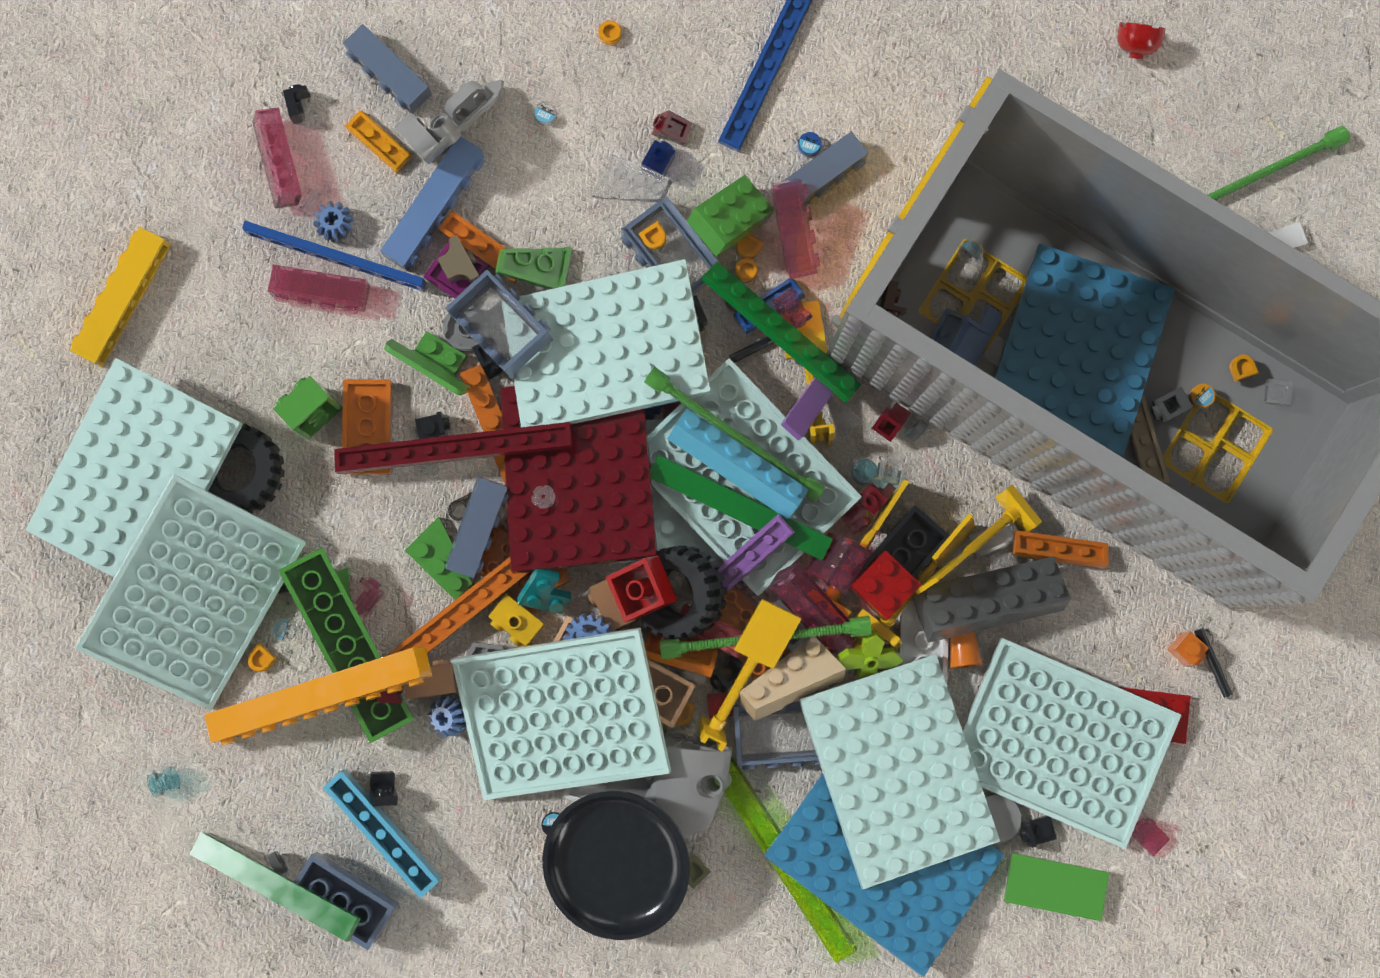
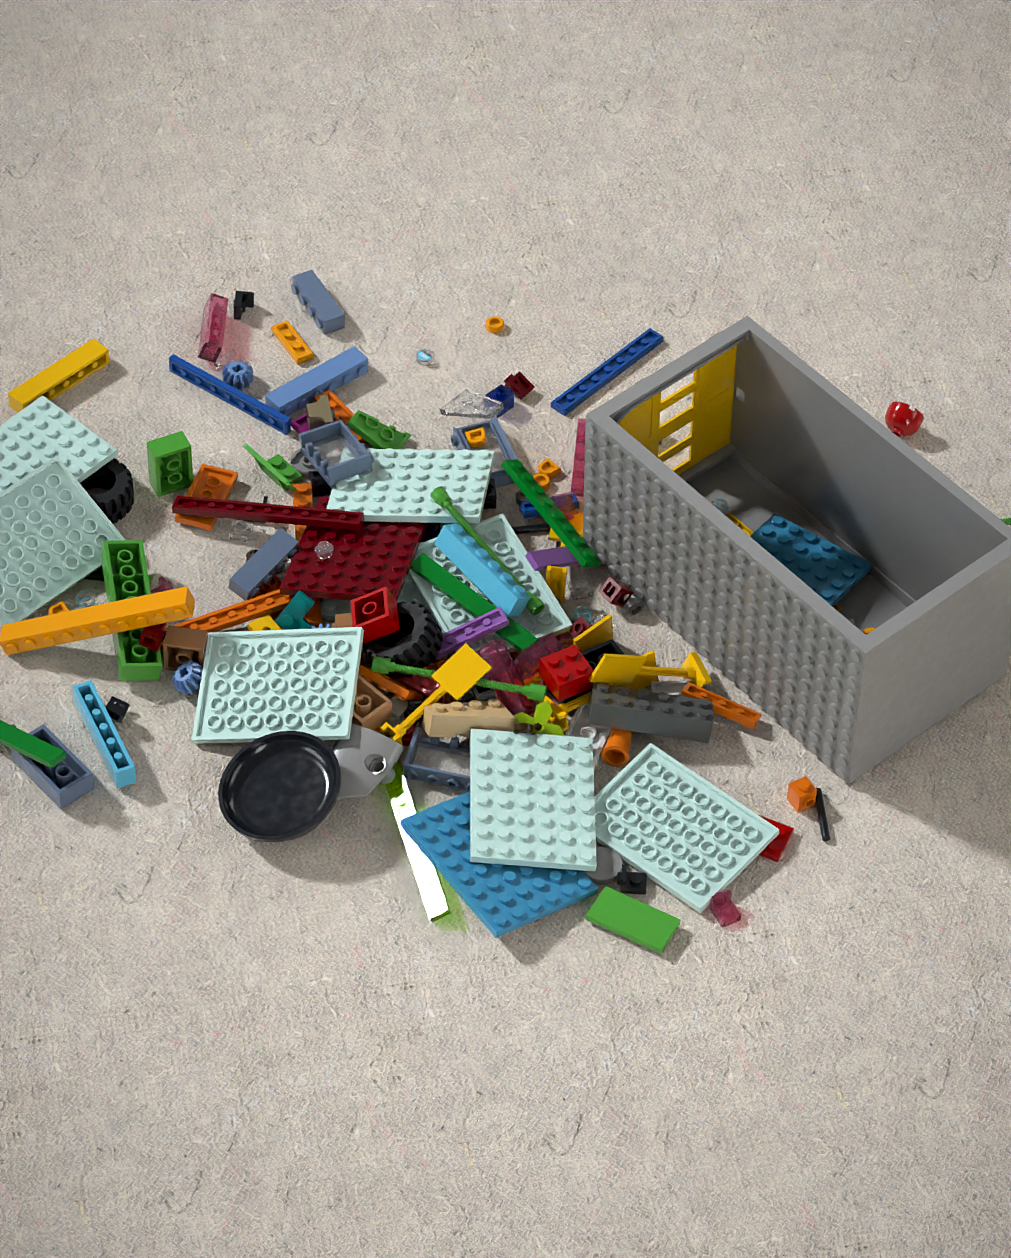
camera: 20 degrees right, 35 degrees down
clear pink brick [267,264,370,314] -> none
light grey panel [395,80,504,165] -> none
bright green wing [405,517,473,600] -> none
bright green brick [686,175,775,257] -> none
olive plate [689,854,711,889] -> none
none -> dark brown tile [514,723,537,735]

